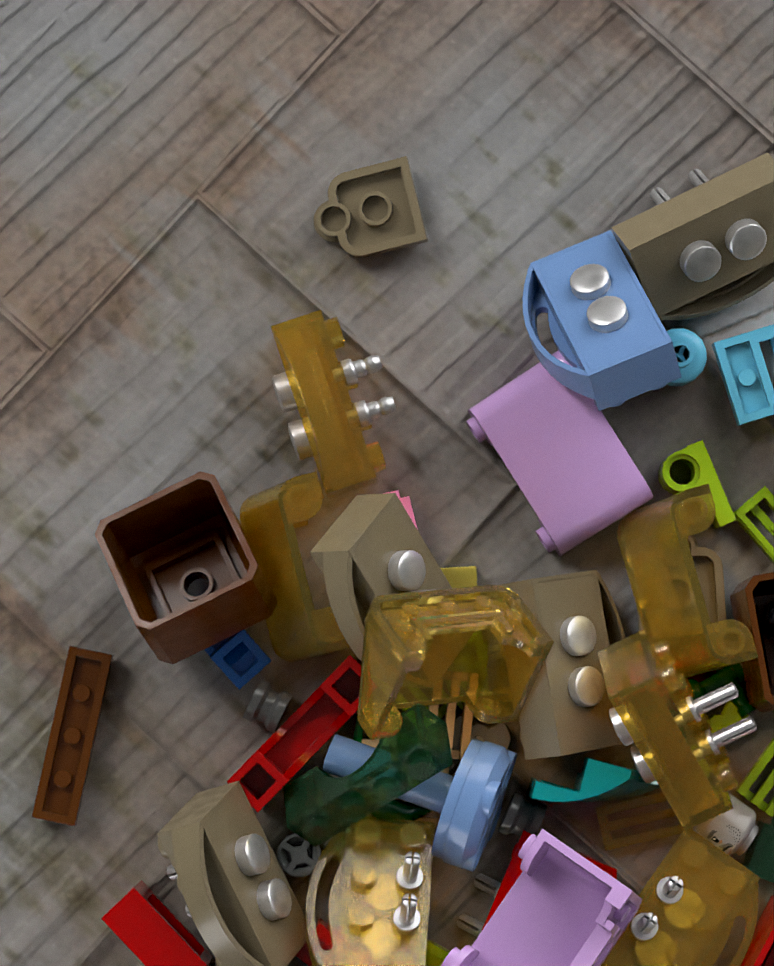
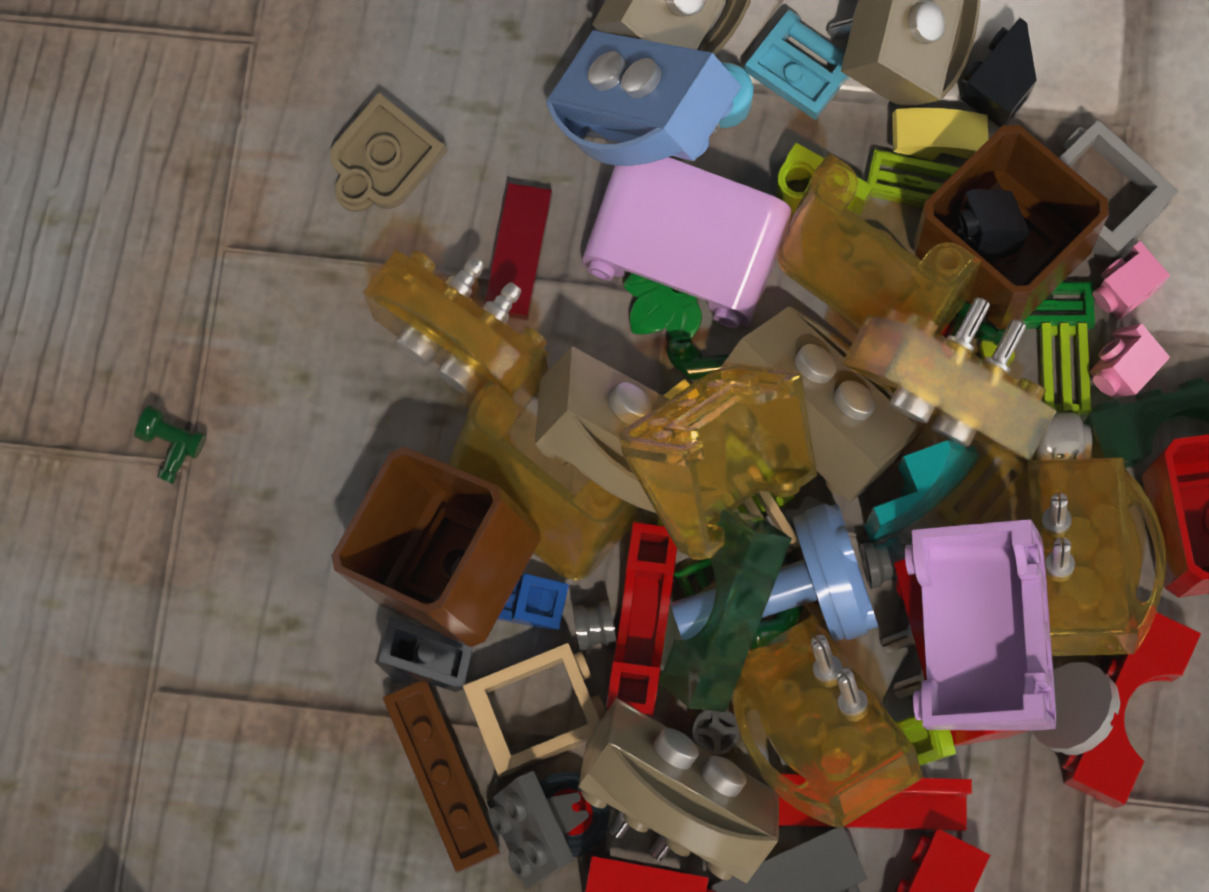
camera: 30 degrees left, 10 degrees down
none -> dark green piece [134,404,207,484]
none -> black slope [375,616,473,692]
none -> tan window [463,643,606,779]
none -> dark red tile [484,183,553,320]
none -> dark grey plate [487,771,610,889]
none -> green plate [623,273,702,339]
none -> dark green arm [667,335,729,380]

